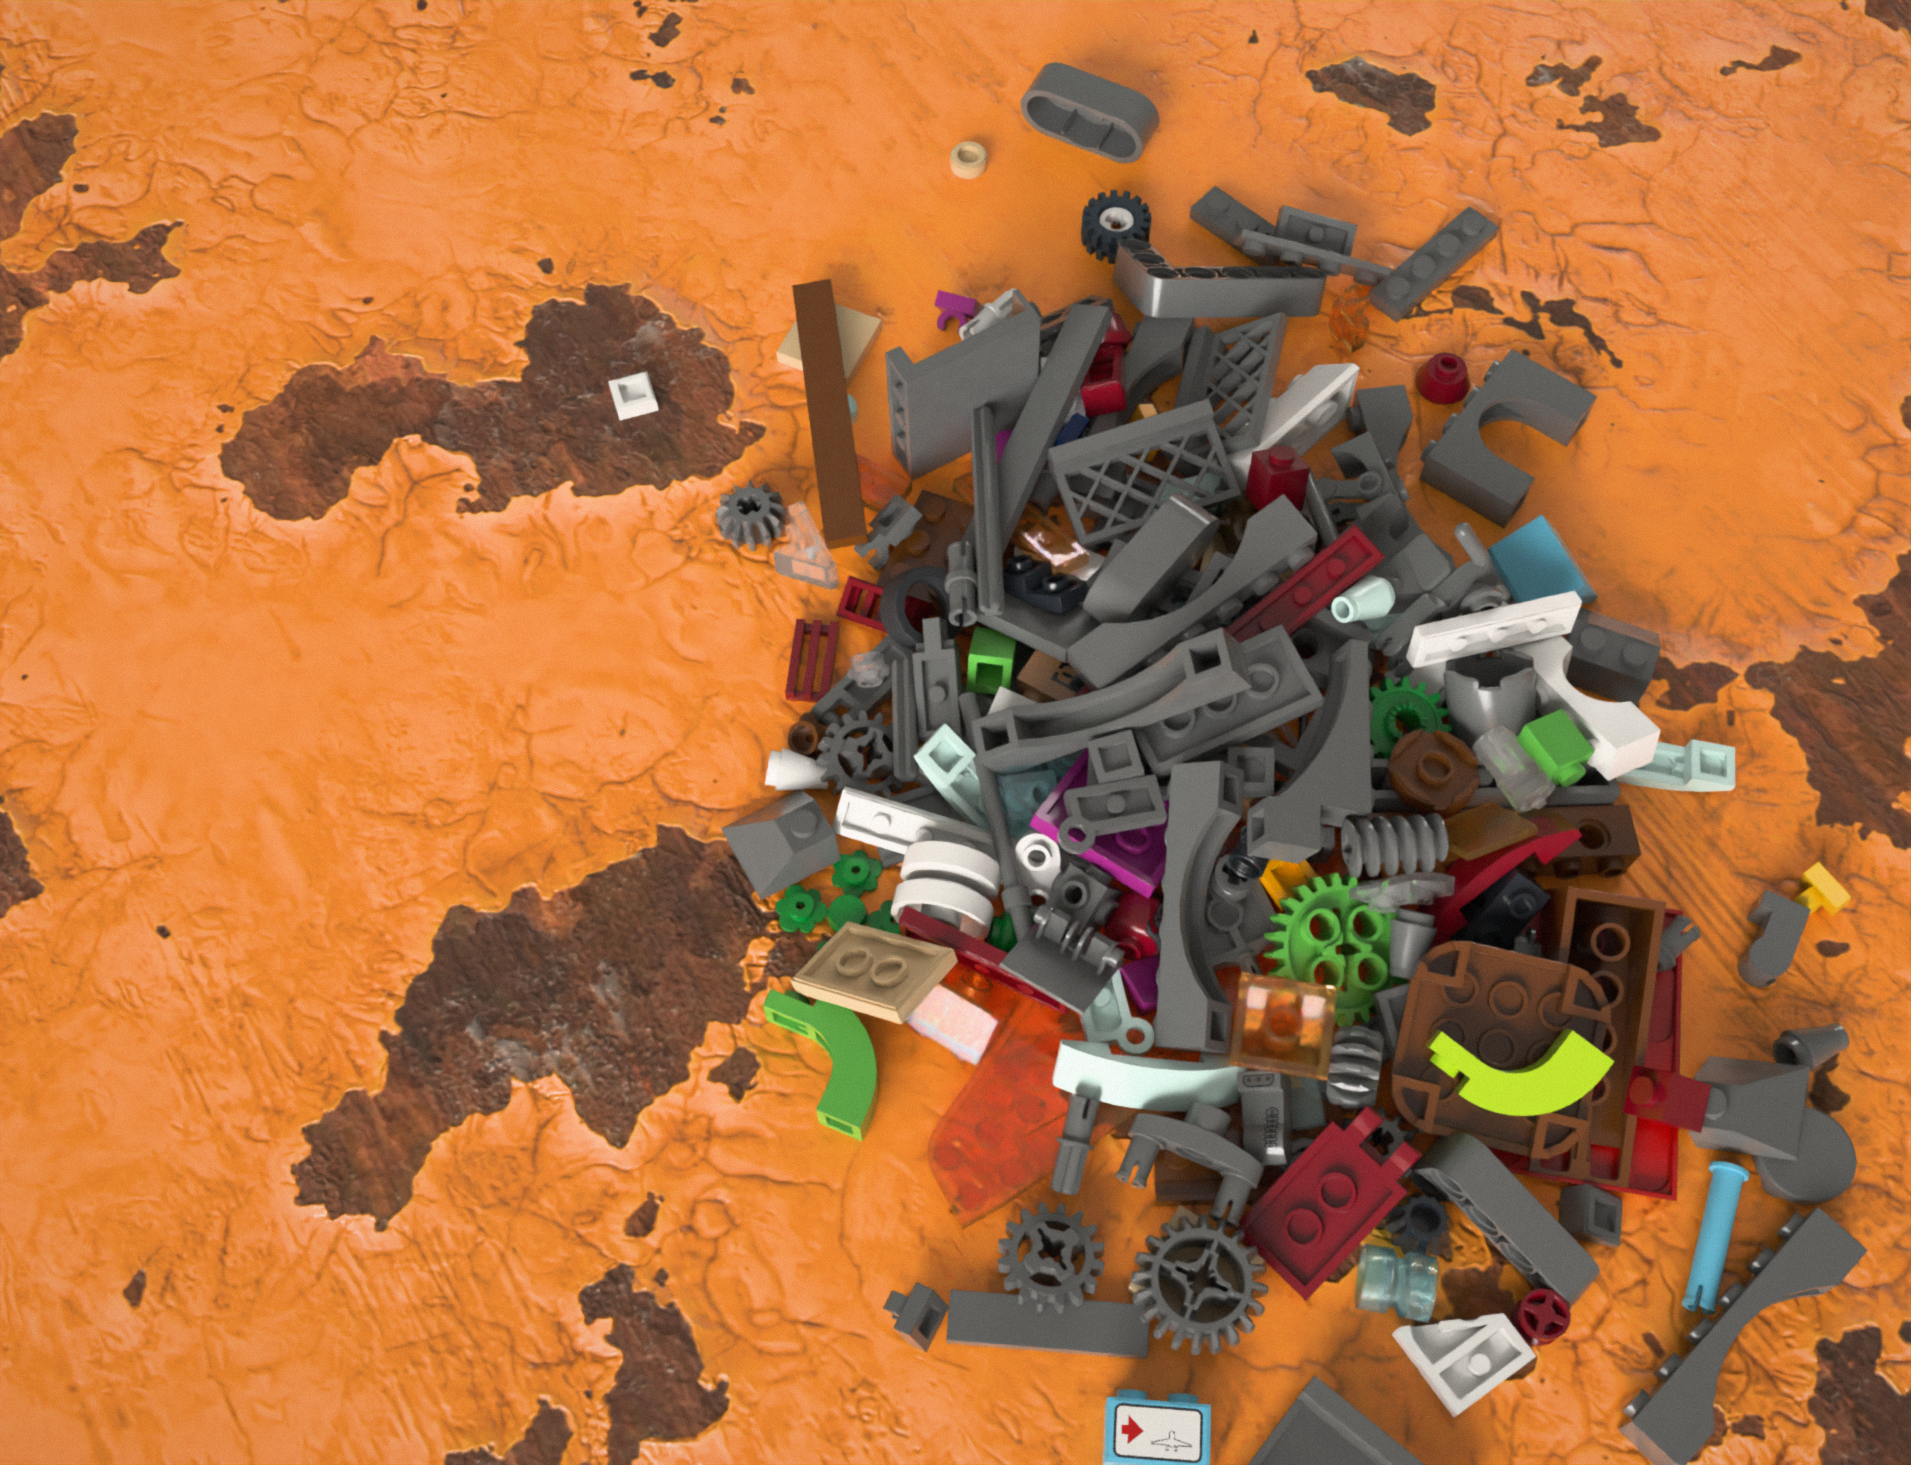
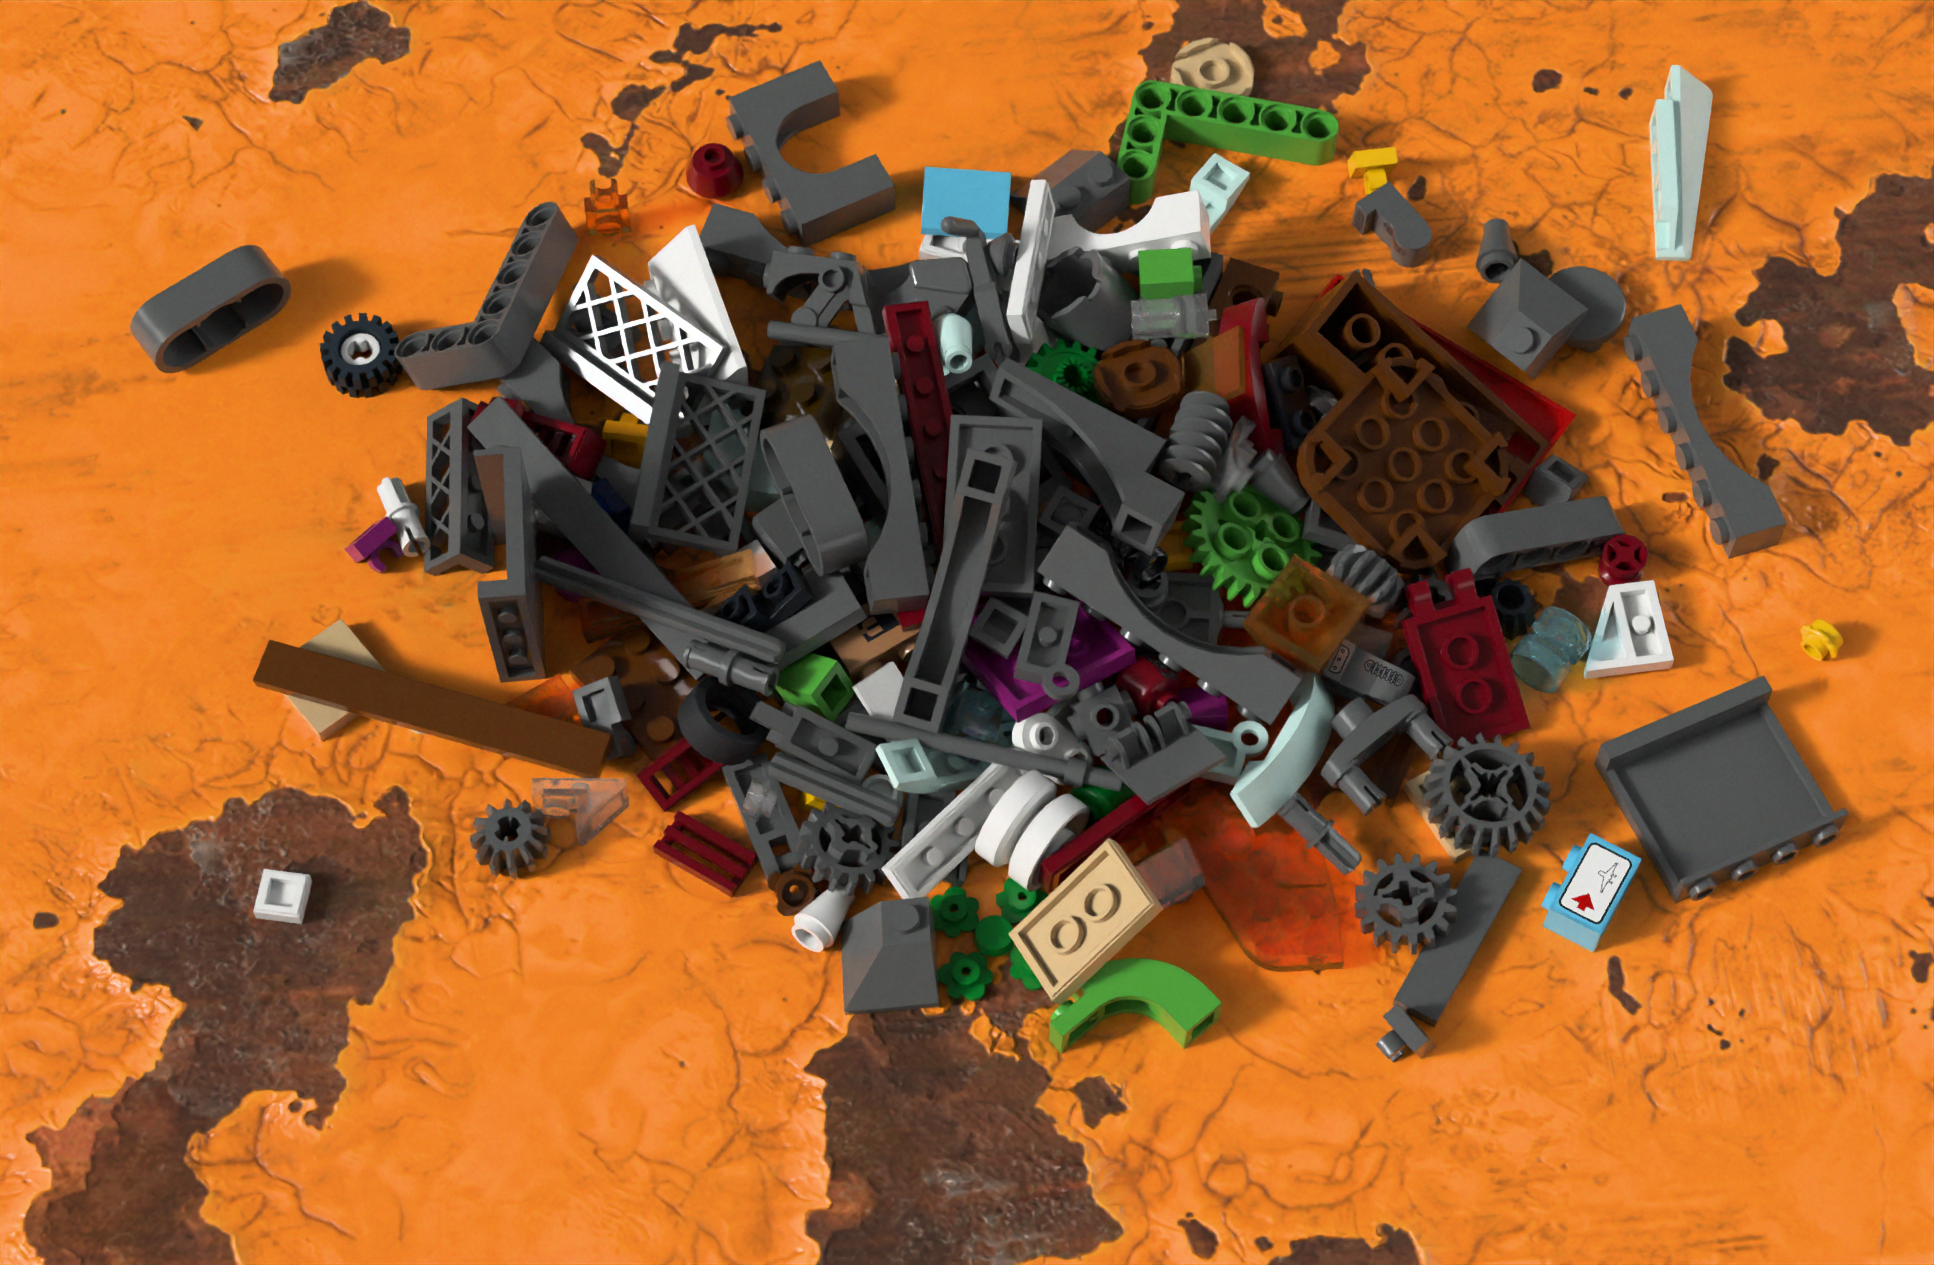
camera: 65 degrees left, 0 degrees up
tan tile [950,141,987,179] -> none
dark grey plate [1086,729,1145,784] -> none
dark grey plate [1189,186,1280,266] -> none
dark grey bracket [1233,205,1392,286] -> none
dark red brick [1245,445,1310,511] -> none
dark grey plate [1367,206,1499,323] -> none
lime arch [1425,1028,1615,1116] -> none
dark red brick [1623,1065,1711,1133] -> none
medium azure pin [1681,1161,1750,1315] -> none
none -> bright green beam [1117,80,1339,205]
none -> tan tile [1170,38,1254,97]

